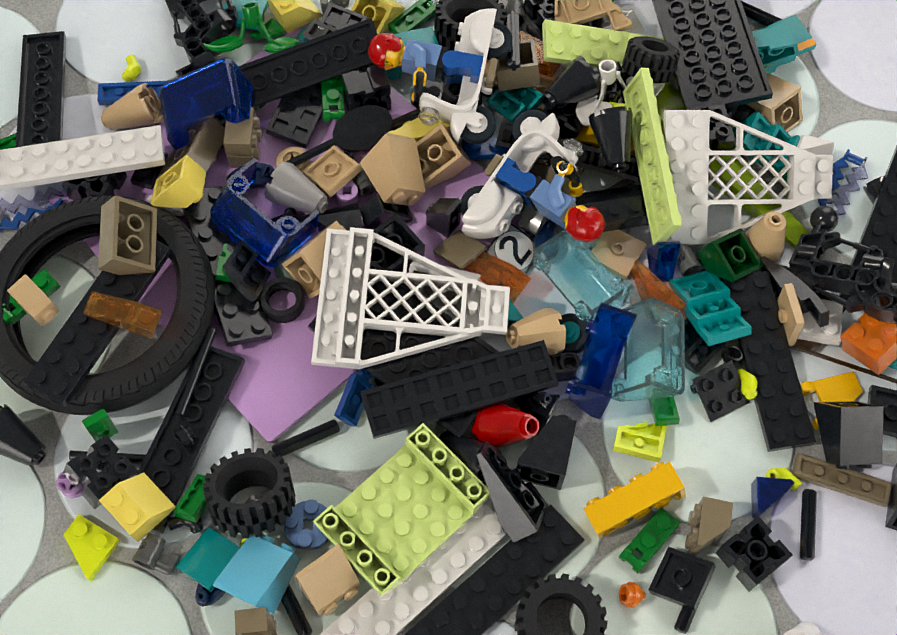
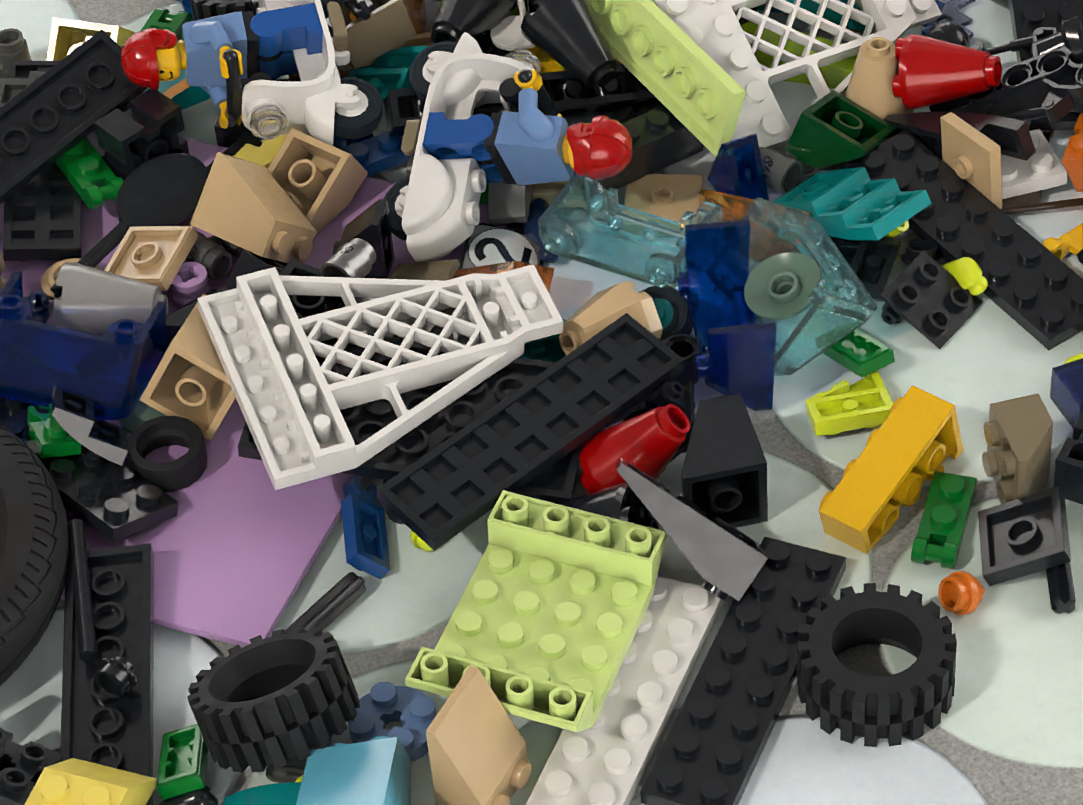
camera: 20 degrees left, 20 degrees down
none -> flat silver piece [320,238,377,303]
none -> sand green dish [744,252,822,321]
none -> red cone [892,34,1002,109]

